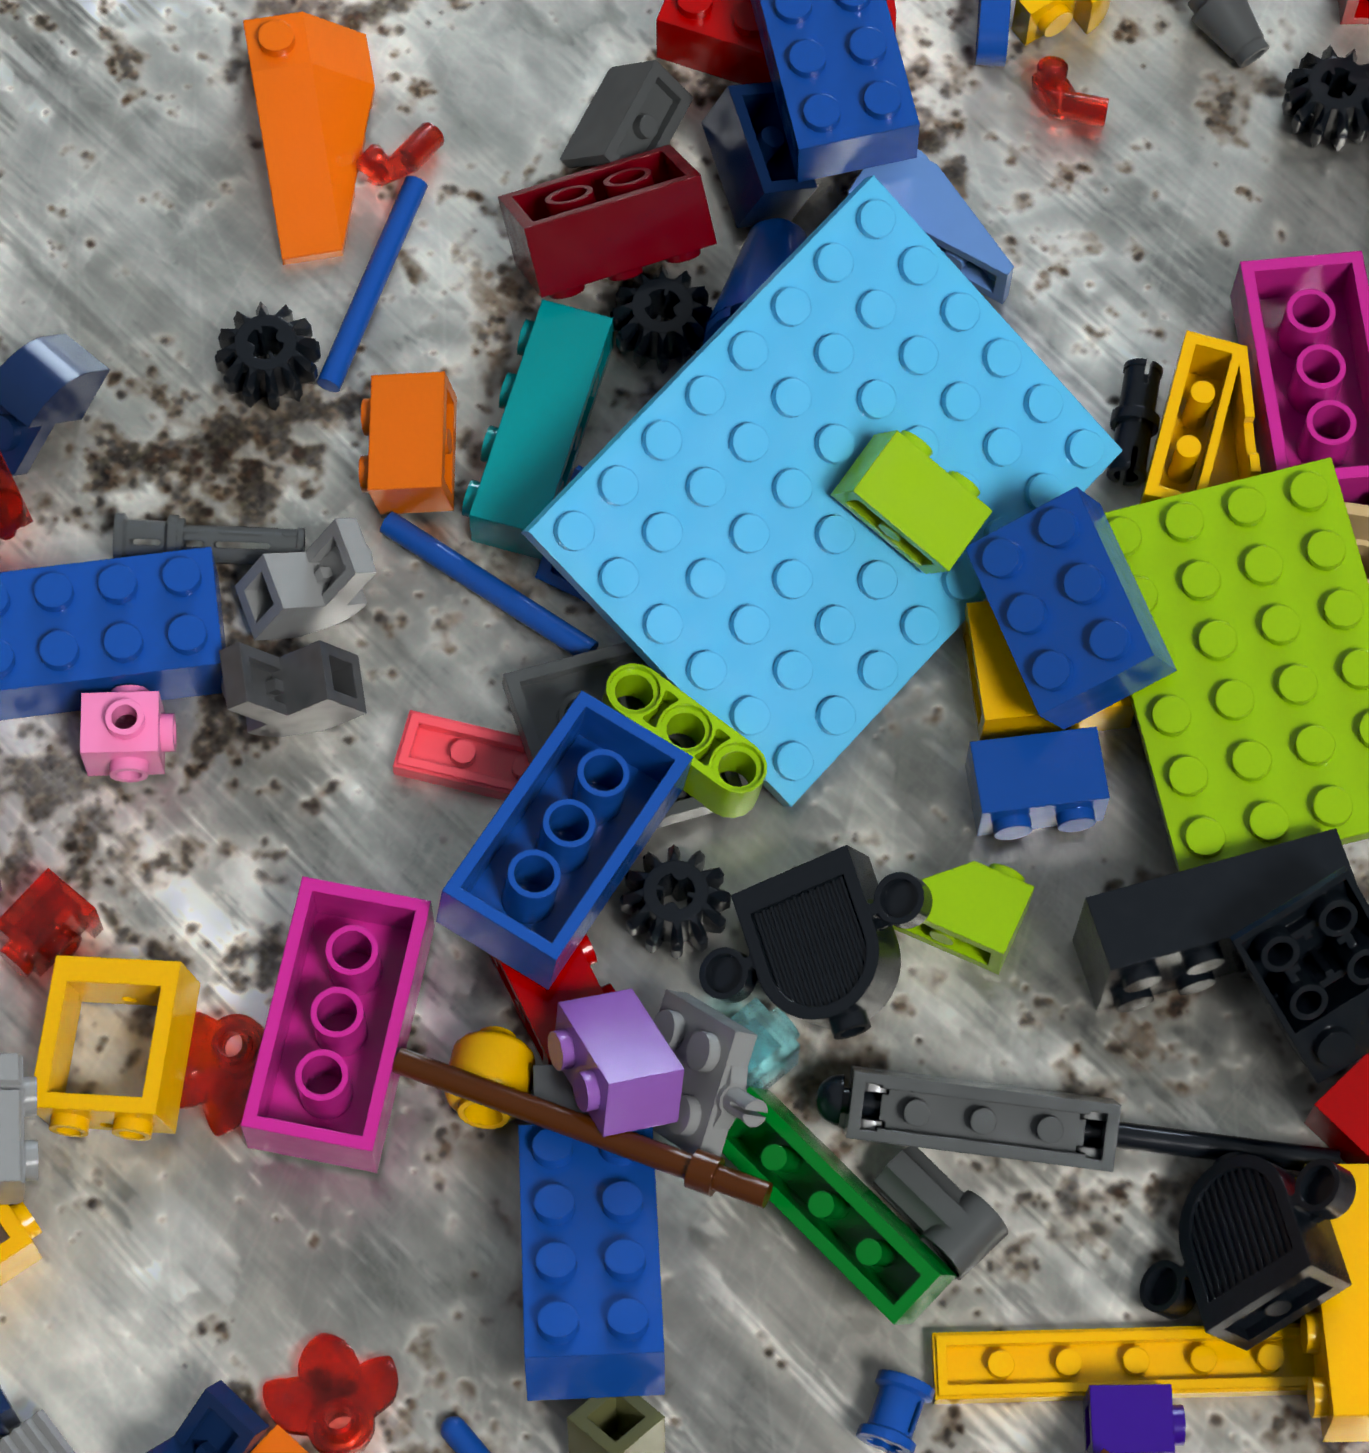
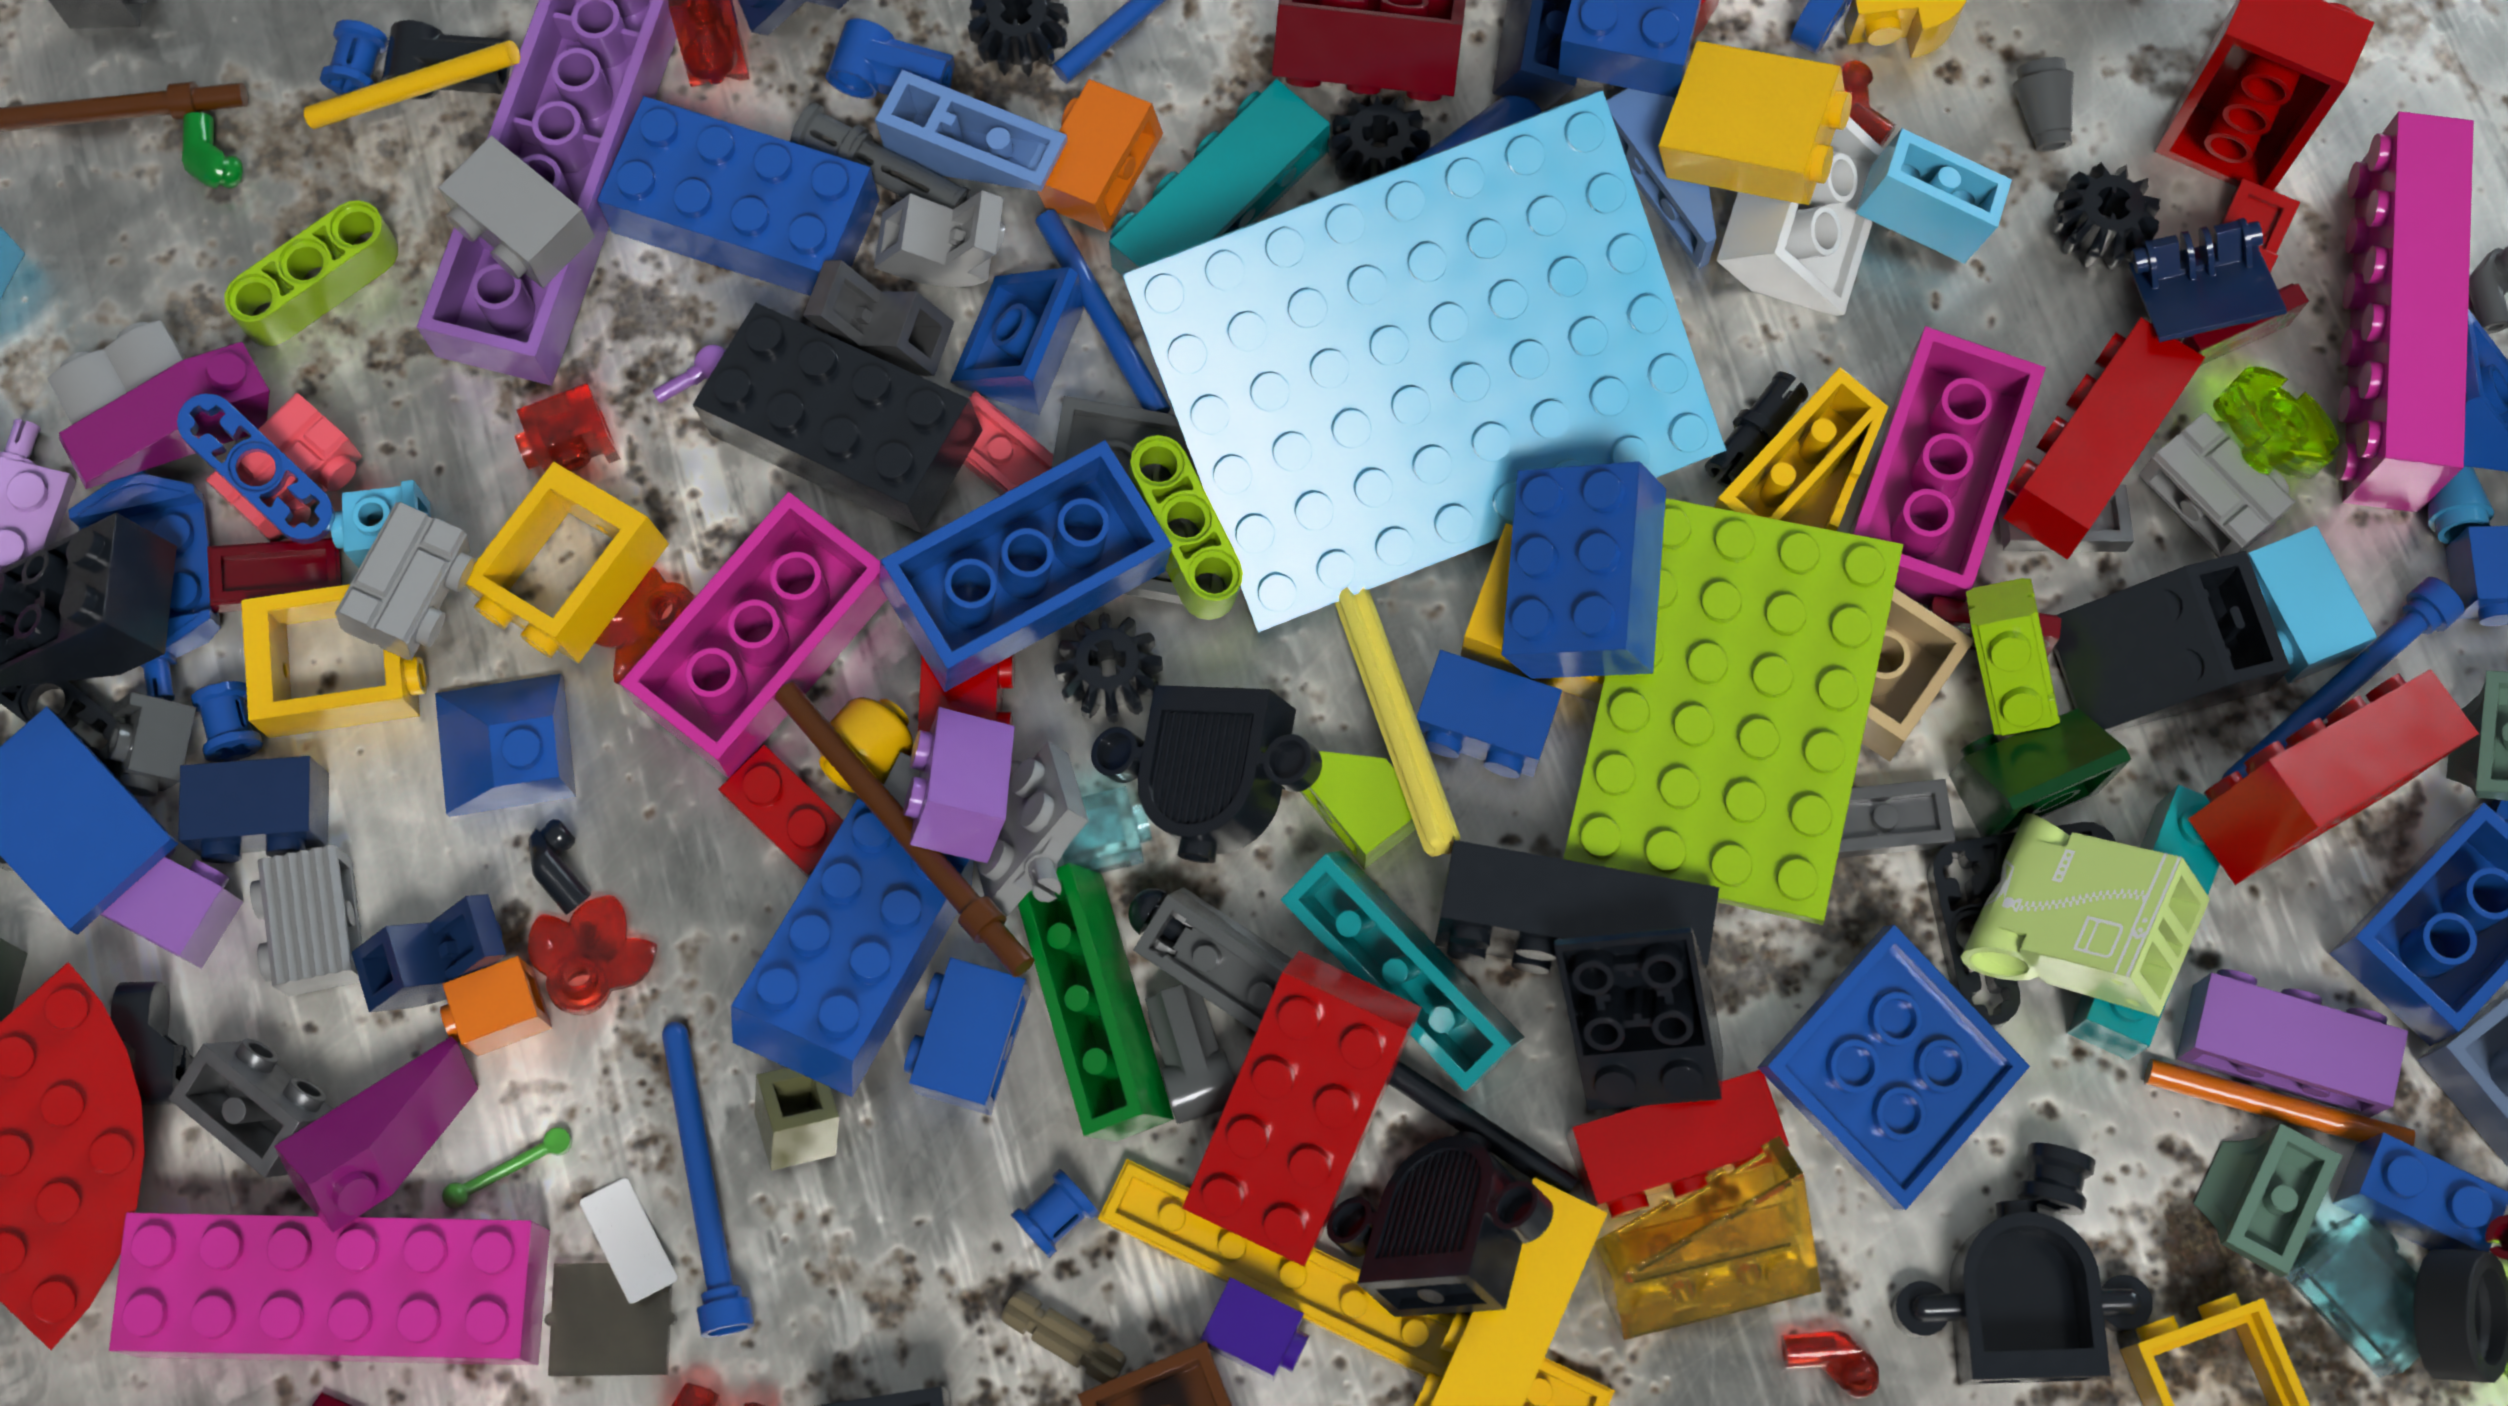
camera: 30 degrees right, 5 degrees up
bright pink brick [80,685,177,782] -> none
lime brick [831,430,992,574] -> none
none -> blue slope [435,673,576,817]
none -> black arm [528,819,592,915]
none -> medium lavender hand [653,345,725,403]
none -> black brick [692,302,983,533]
none -> red plate [718,745,844,878]
none -> blue piece [826,18,955,99]
none -> medium blue slope [875,70,1068,192]
none -> blue brick [904,957,1031,1116]
none -> blue slope [950,267,1084,415]
none -> red brick [1182,950,1422,1267]
none -> teal brick [1280,850,1525,1092]
none -> light yellow axle [1335,587,1460,857]
none -> yellow brick [1658,41,1852,205]
none -> white slope [1716,117,1884,316]
none -> medium azure brick [1856,128,2012,264]

